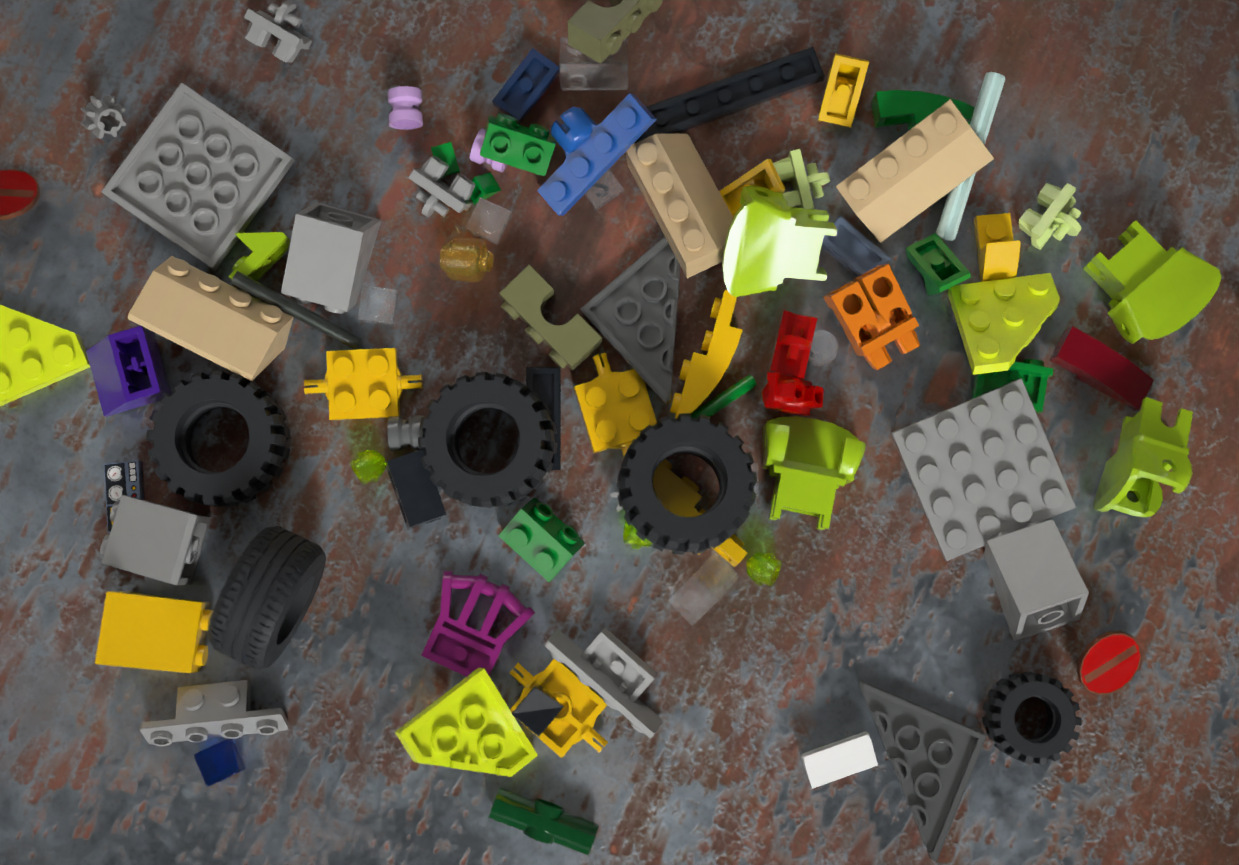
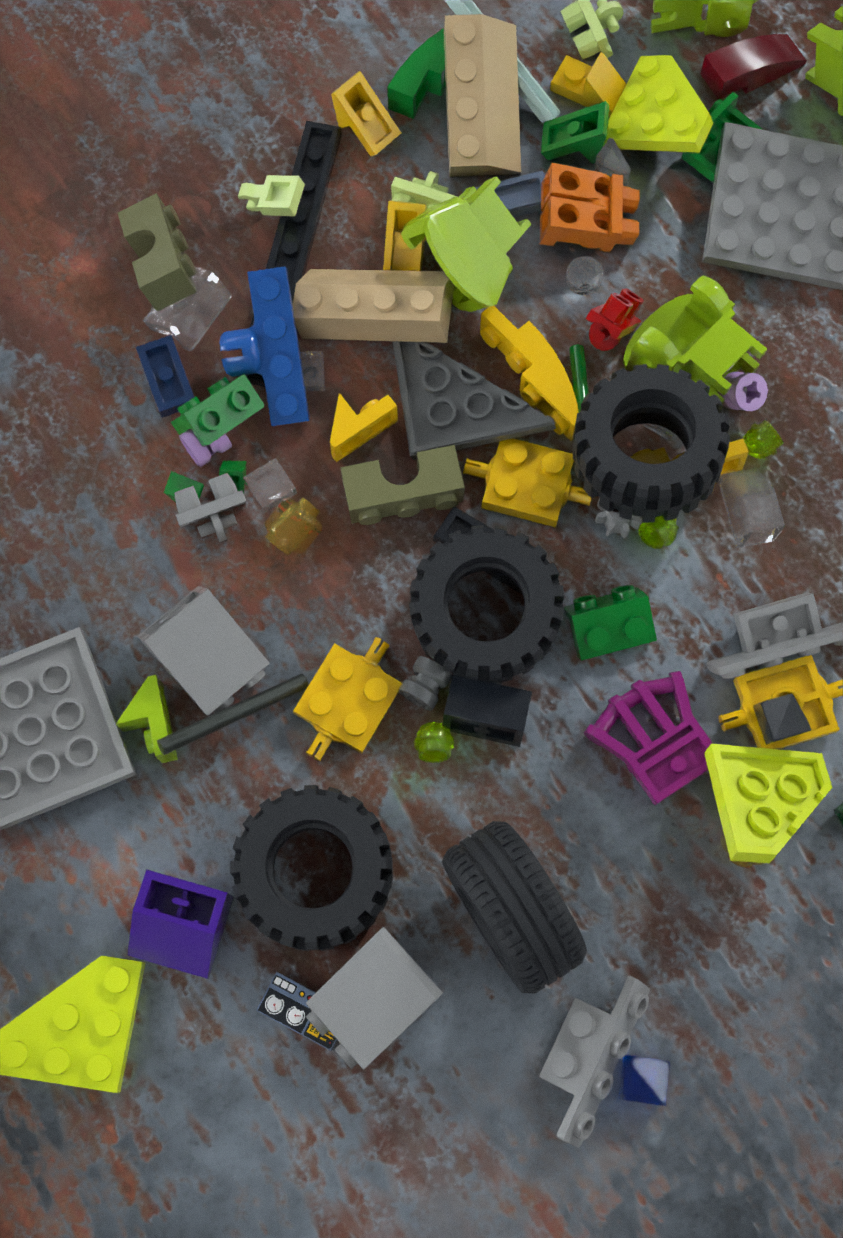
camera: 55 degrees left, 10 degrees down
yellow slope [95,591,213,673] -> none
tan slope [128,256,294,381] -> none
clear plate [358,285,398,325] -> none
lavender wheel [388,86,423,130] -> none
red hips [769,310,818,379] -> none
none -> yellowish green plate [238,175,305,216]
none -> yellow slope [330,394,398,462]
none -> clear slope [594,138,631,186]
none -> lavender wheel [718,372,768,411]

